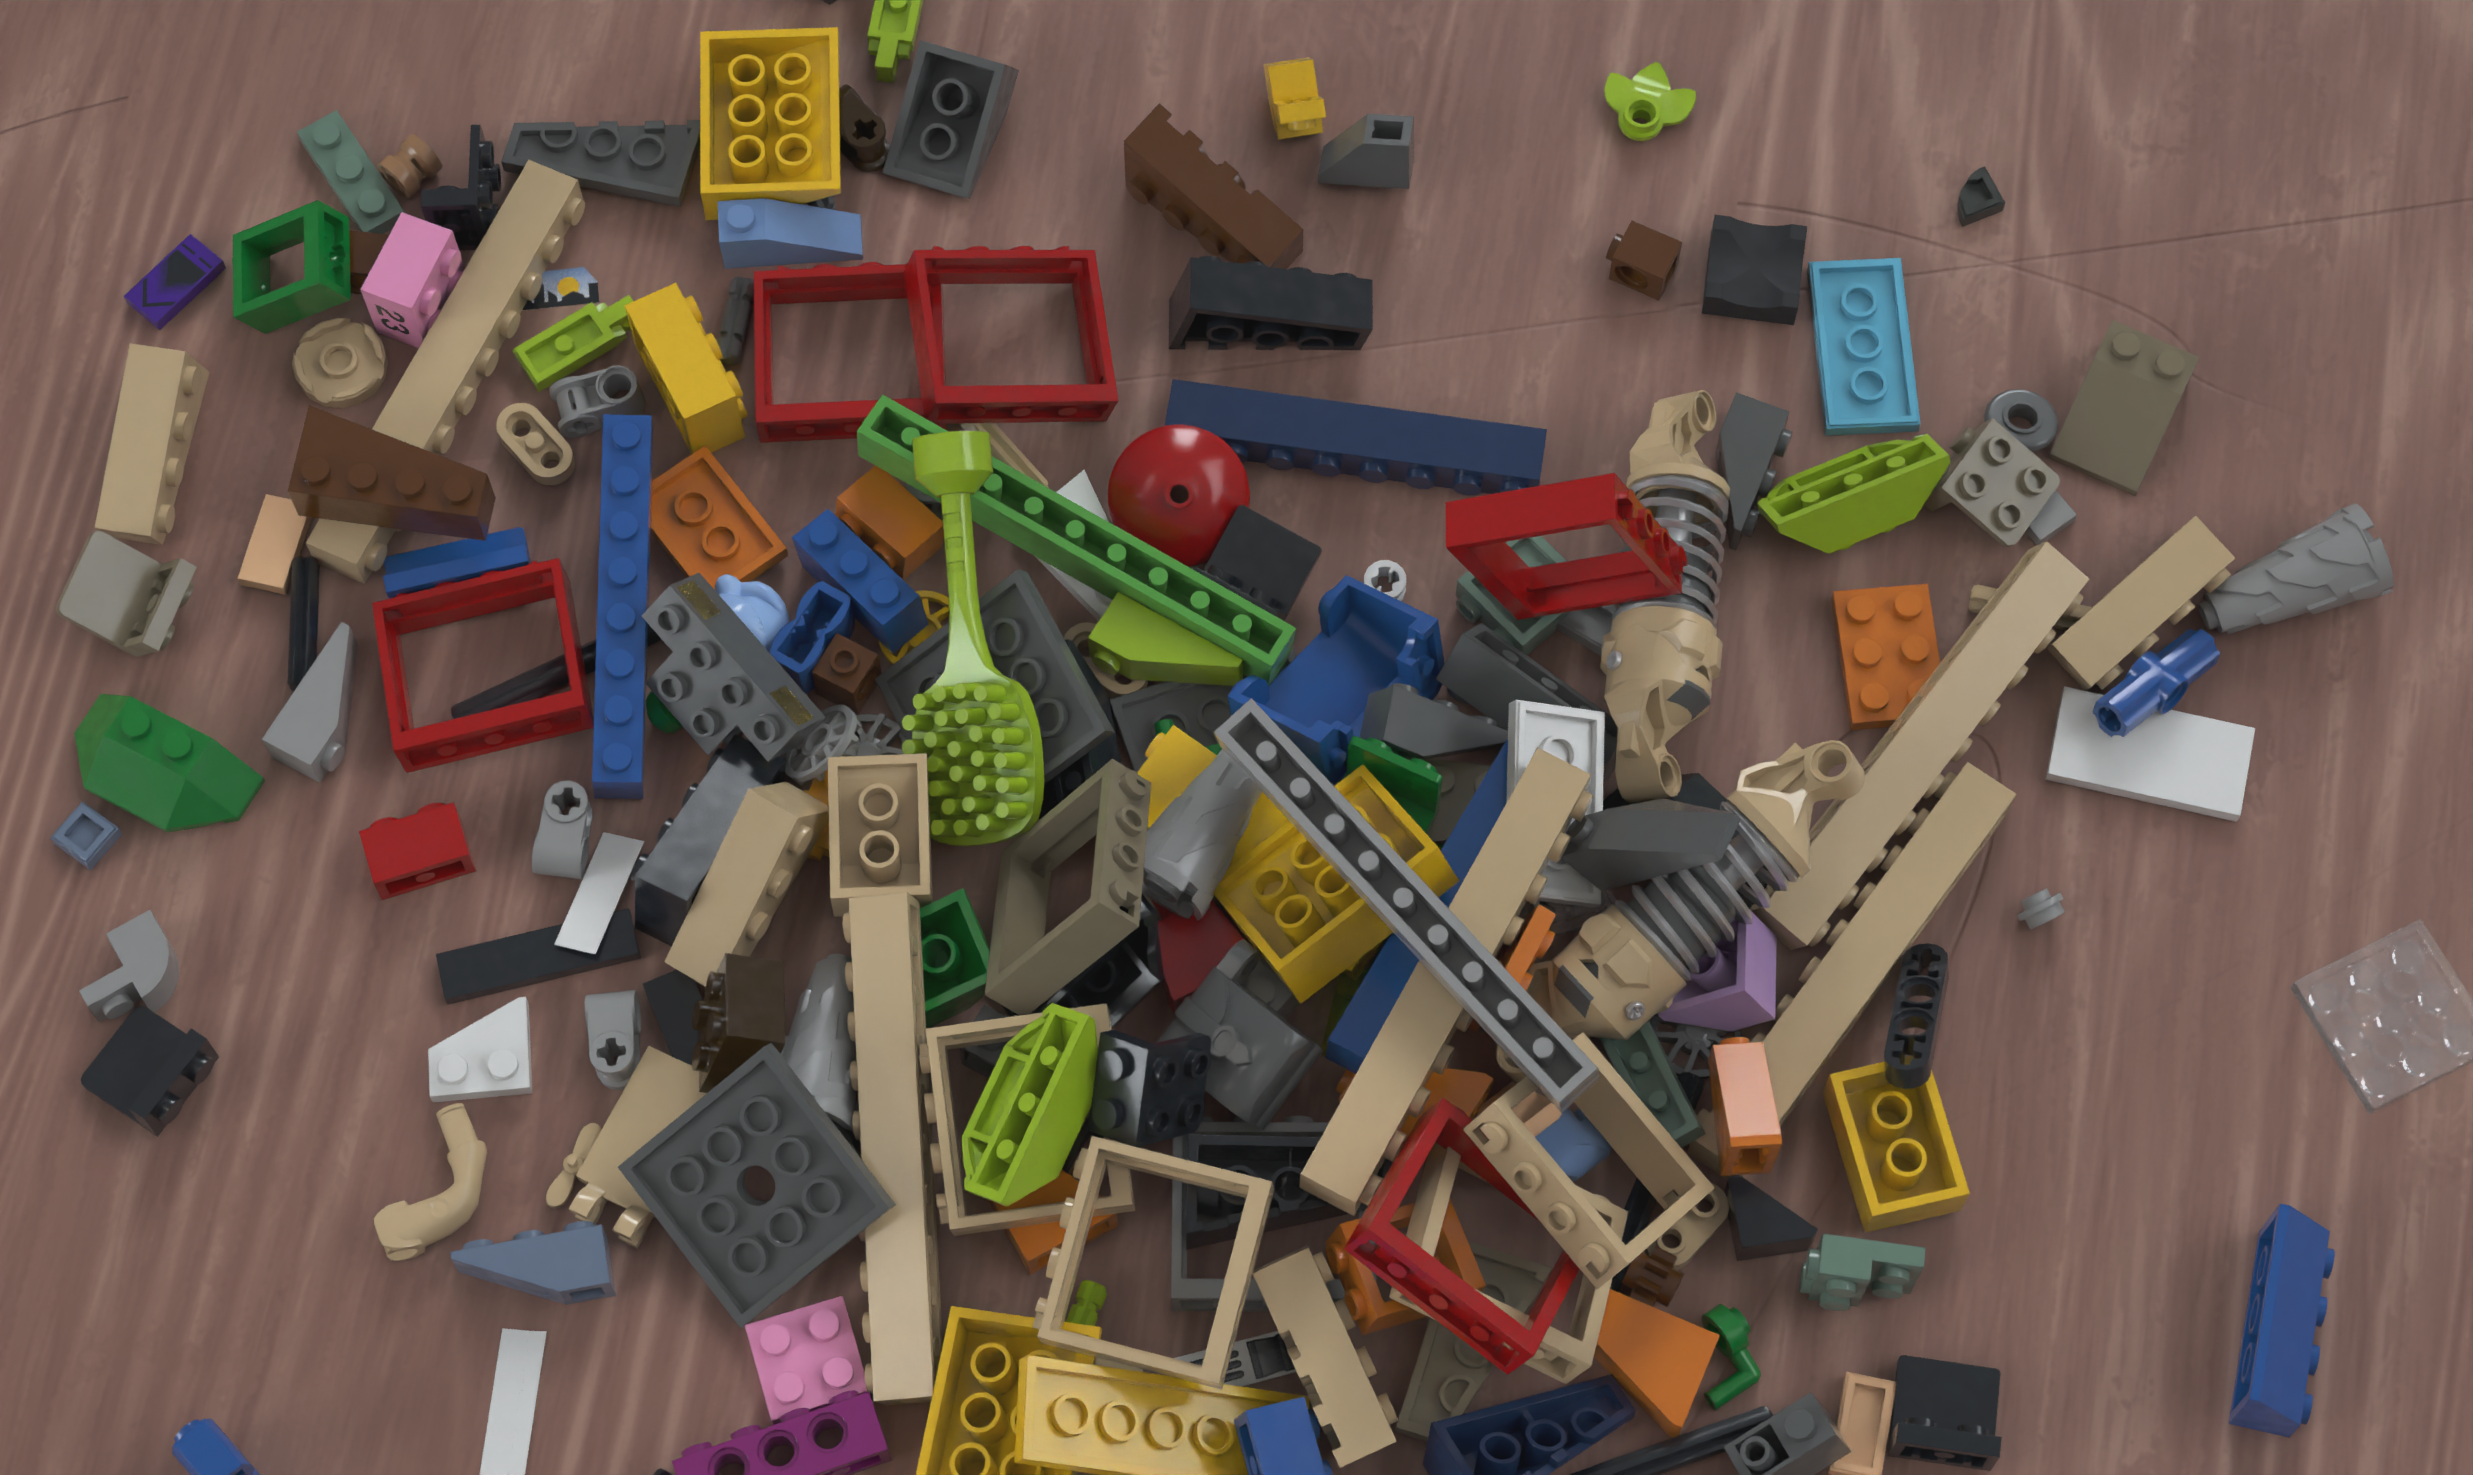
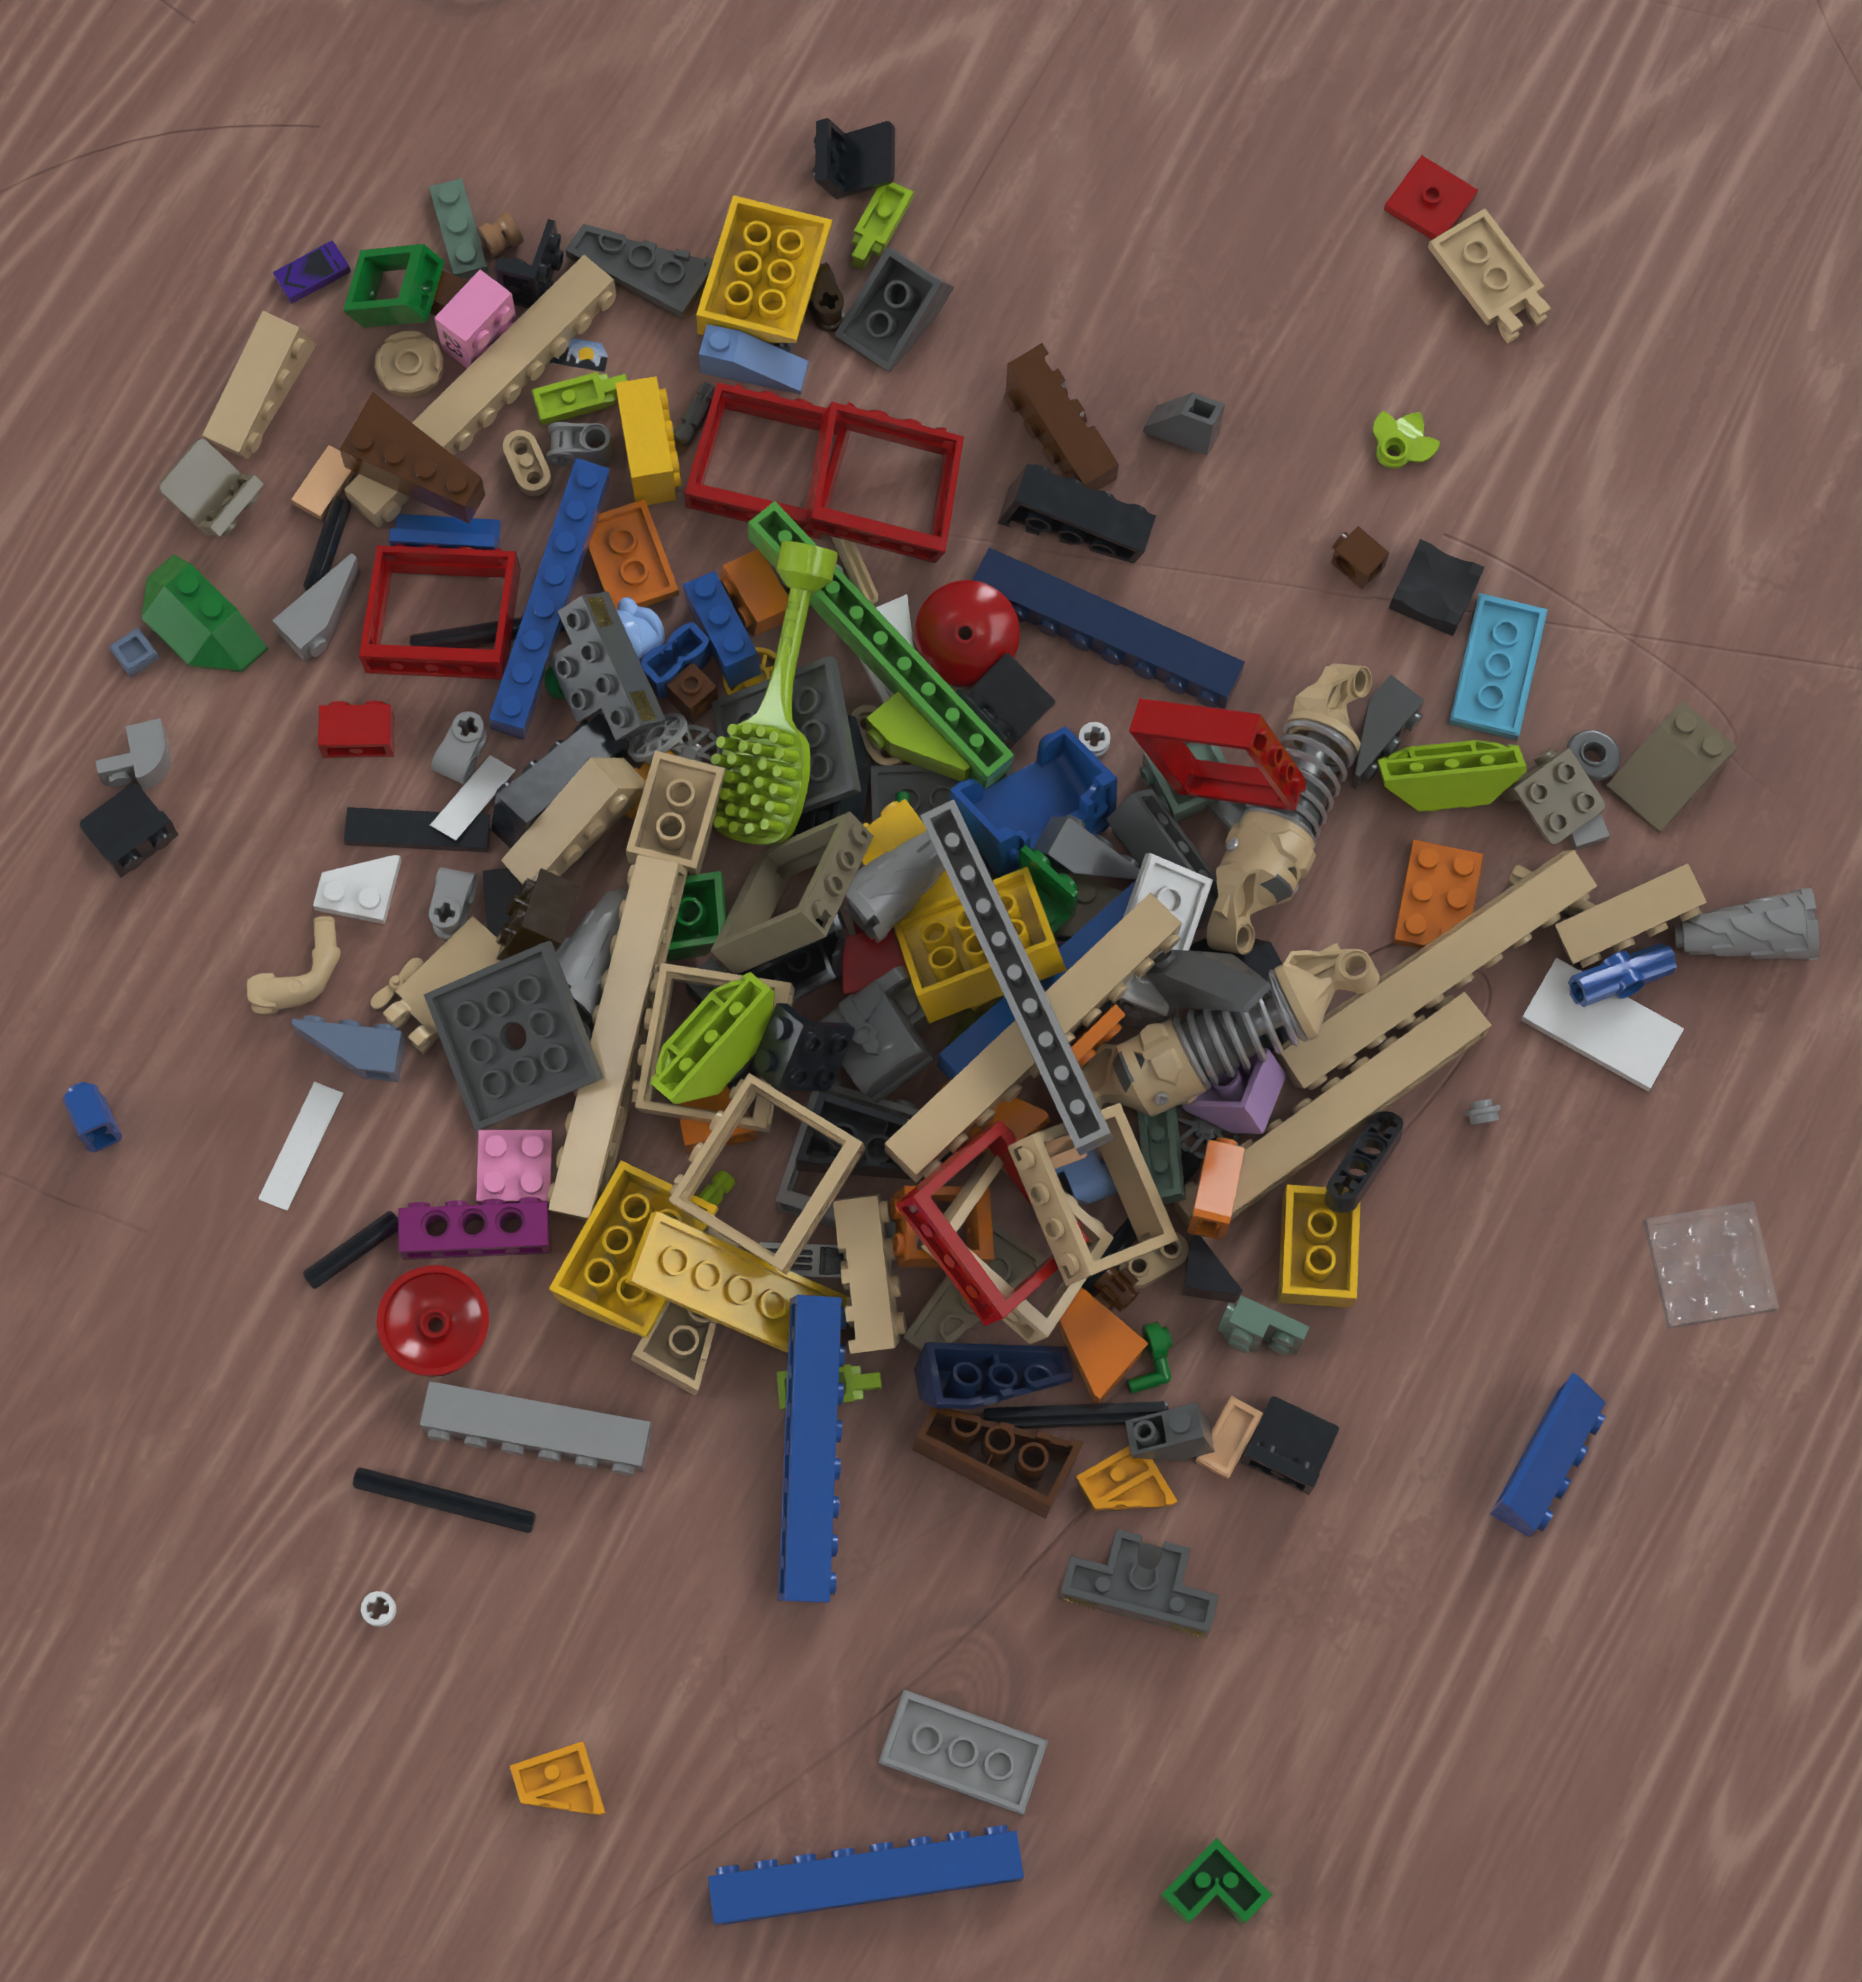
camera: 15 degrees right, 5 degrees up
yellow brick [1264,57,1326,140] -> none
pearl dark grey tile [1957,166,2005,227] -> none

